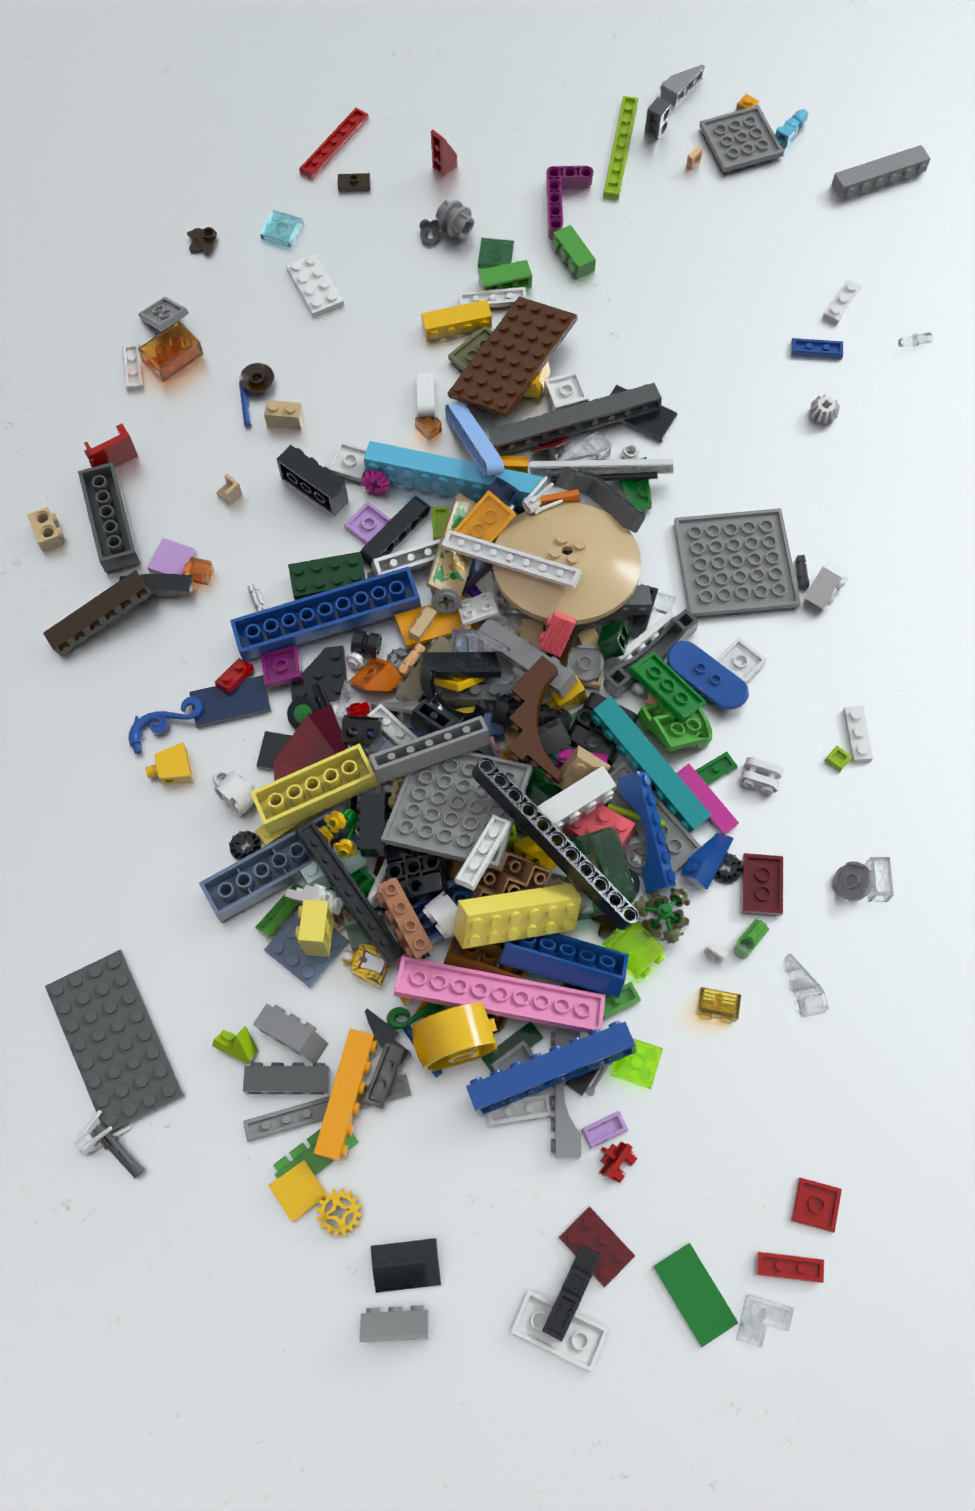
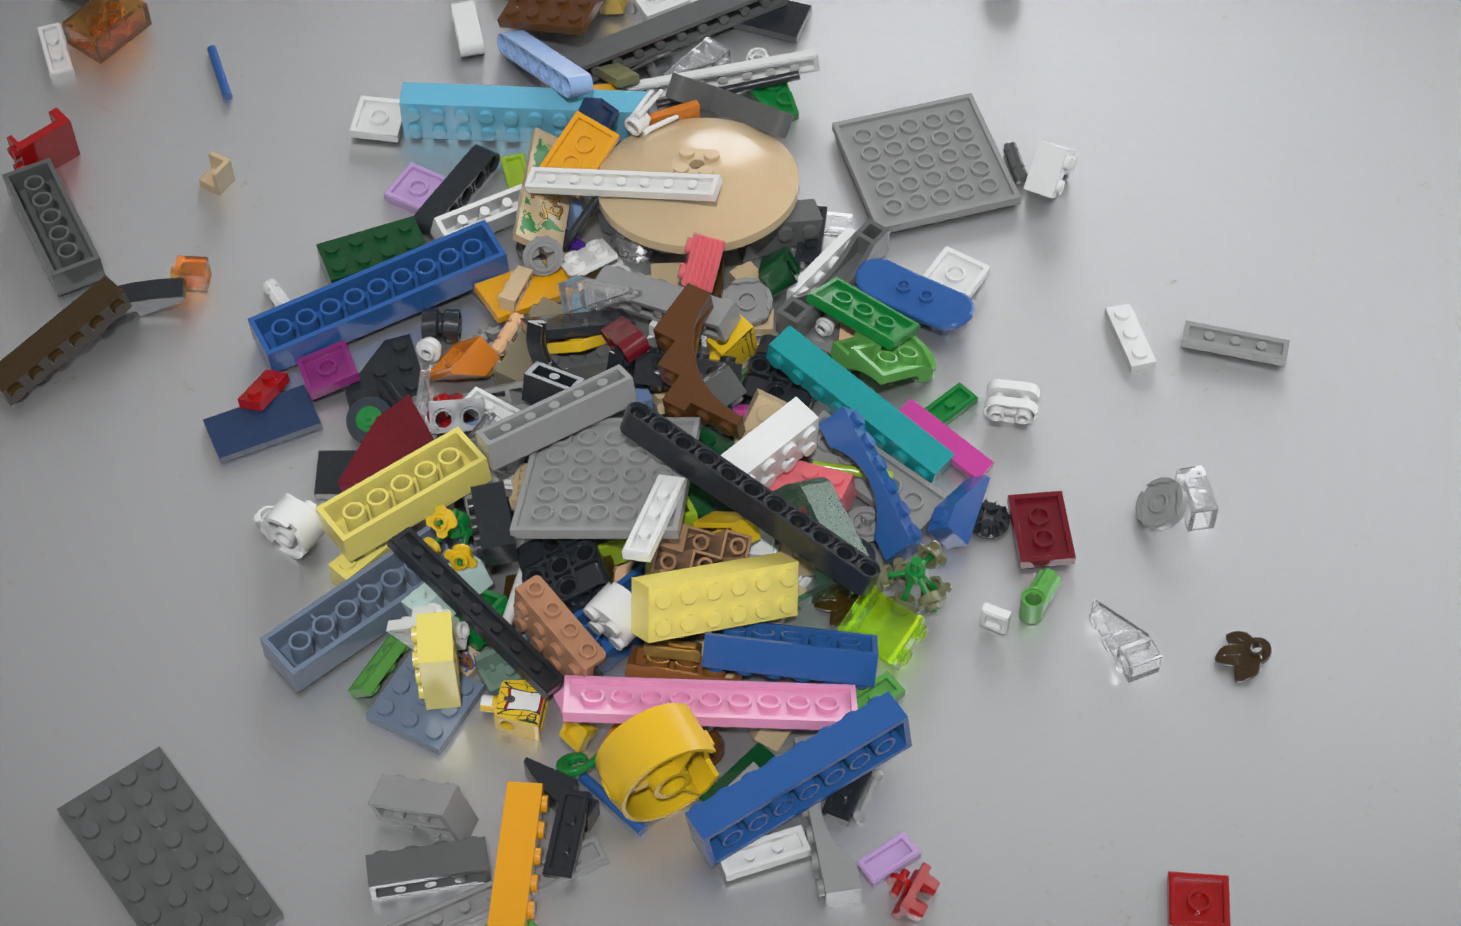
camera: 10 degrees left, 15 degrees down
blue plant [128,696,203,755] -> none
yellow torso [145,742,194,785] -> none
lavender tile [147,538,196,575] -> none
lime slope [212,1026,258,1064] -> none
black gear [229,830,261,860] -> none
dark brown dish [240,363,274,393] -> none
tan brick [264,400,304,430] -> none
black brick [276,445,349,516] -> none
dark pink gear [362,470,390,495] -> none
clear orange panel [415,416,442,441] -> none
clear neon green plate [611,1038,663,1089] -> none
clear yellow brick [695,987,741,1024] -> none
lime tile [825,745,853,772] -> none
none -> olive tile [597,62,640,89]
none -> dark red beam [600,316,651,363]
none -> light grey plate [1180,320,1290,367]
none -> dark brown plate [1215,631,1272,683]

